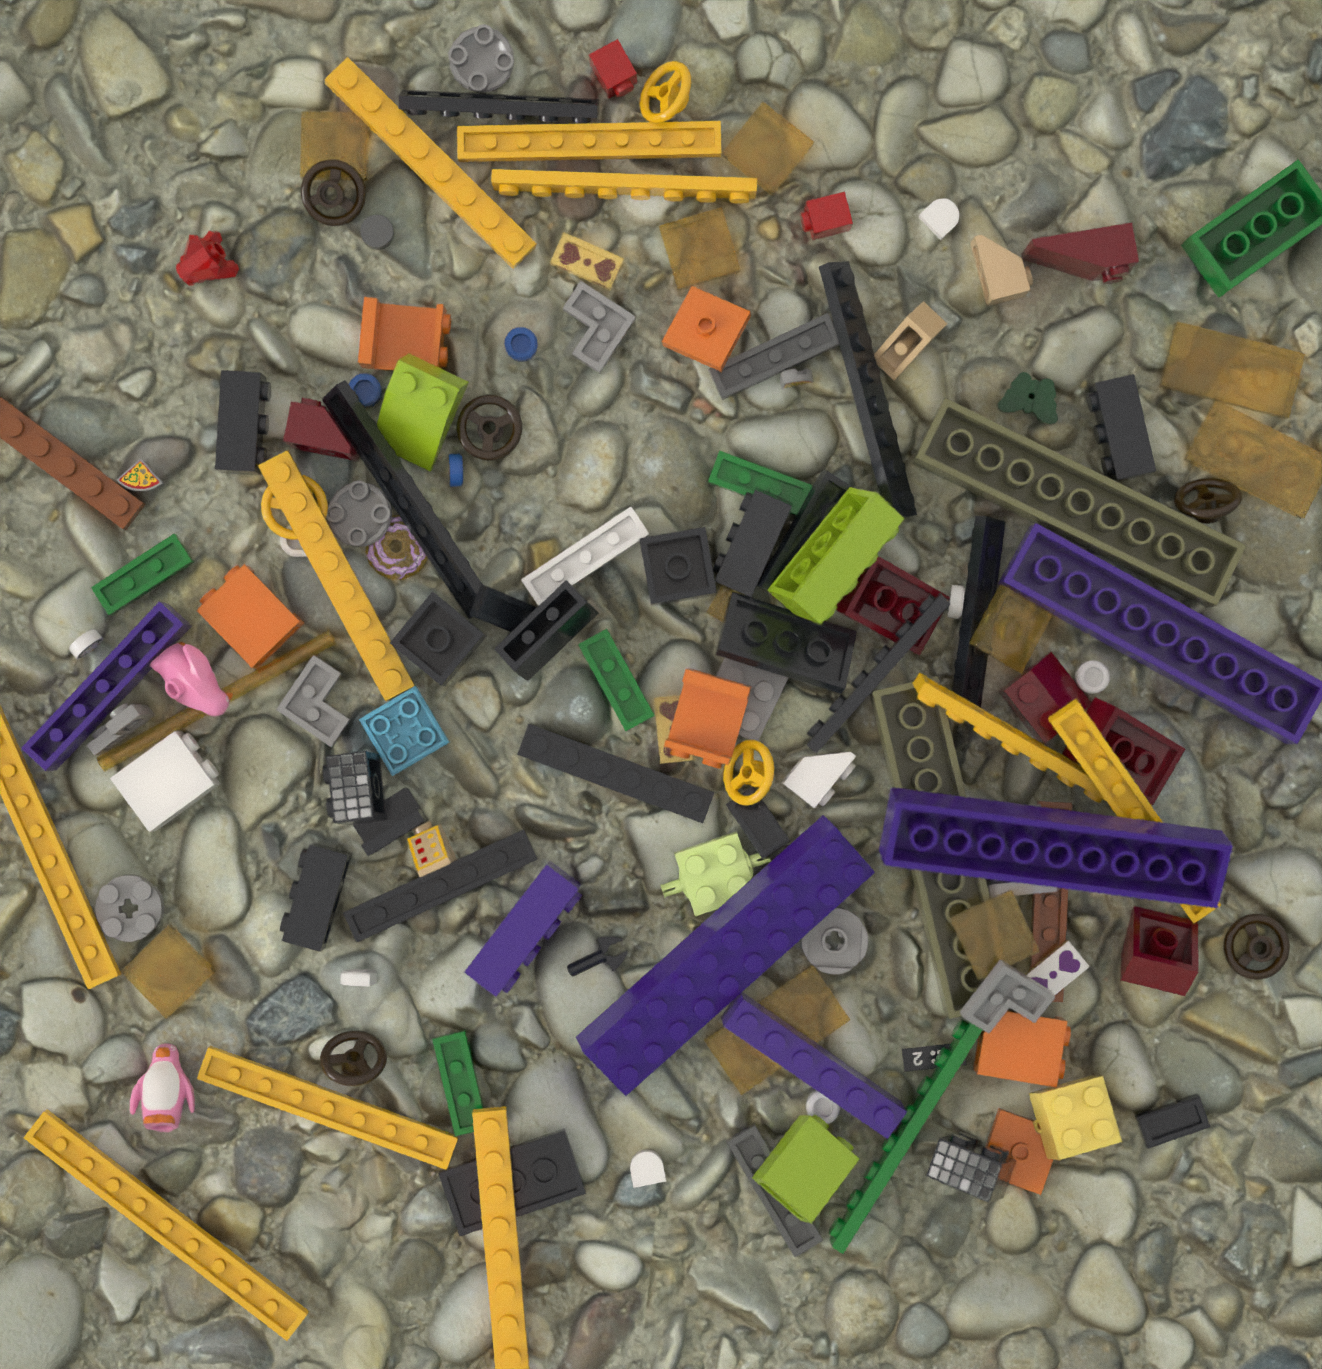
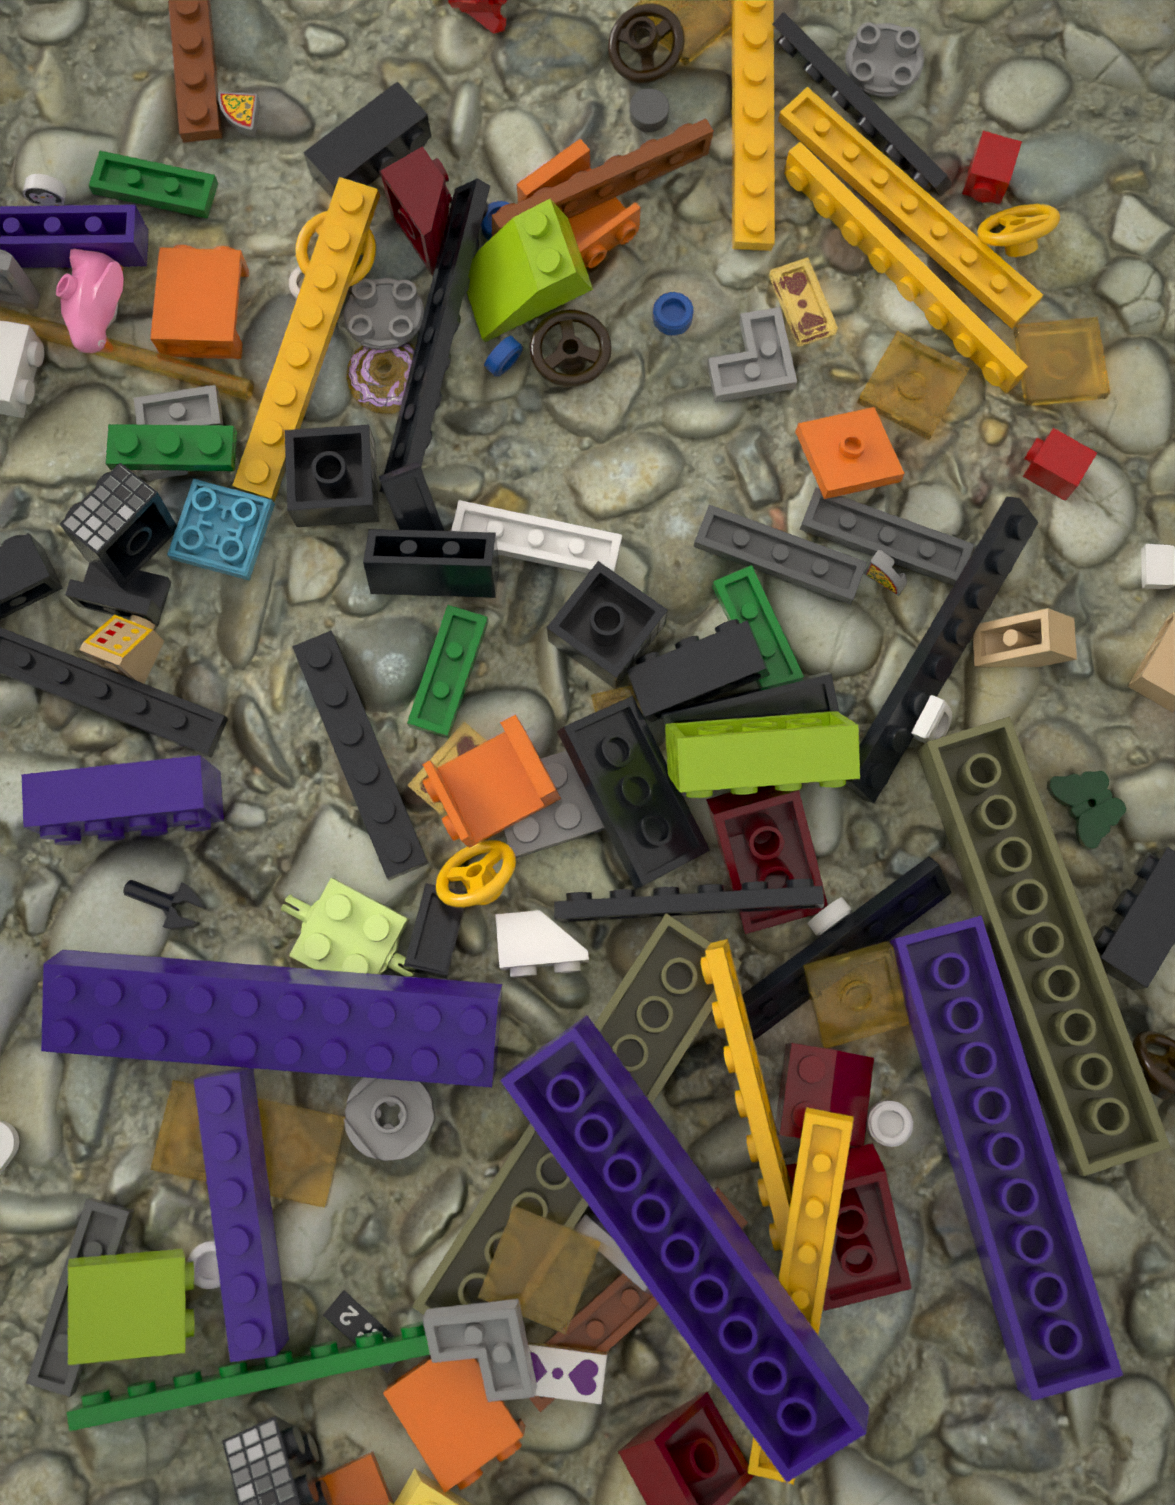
camera: 45 degrees right, 10 degrees down
none -> green plate [105,424,237,471]
none -> dark orange plate [492,118,714,237]
none -> dark grey plate [694,504,867,605]
none -> white tile [912,695,952,743]

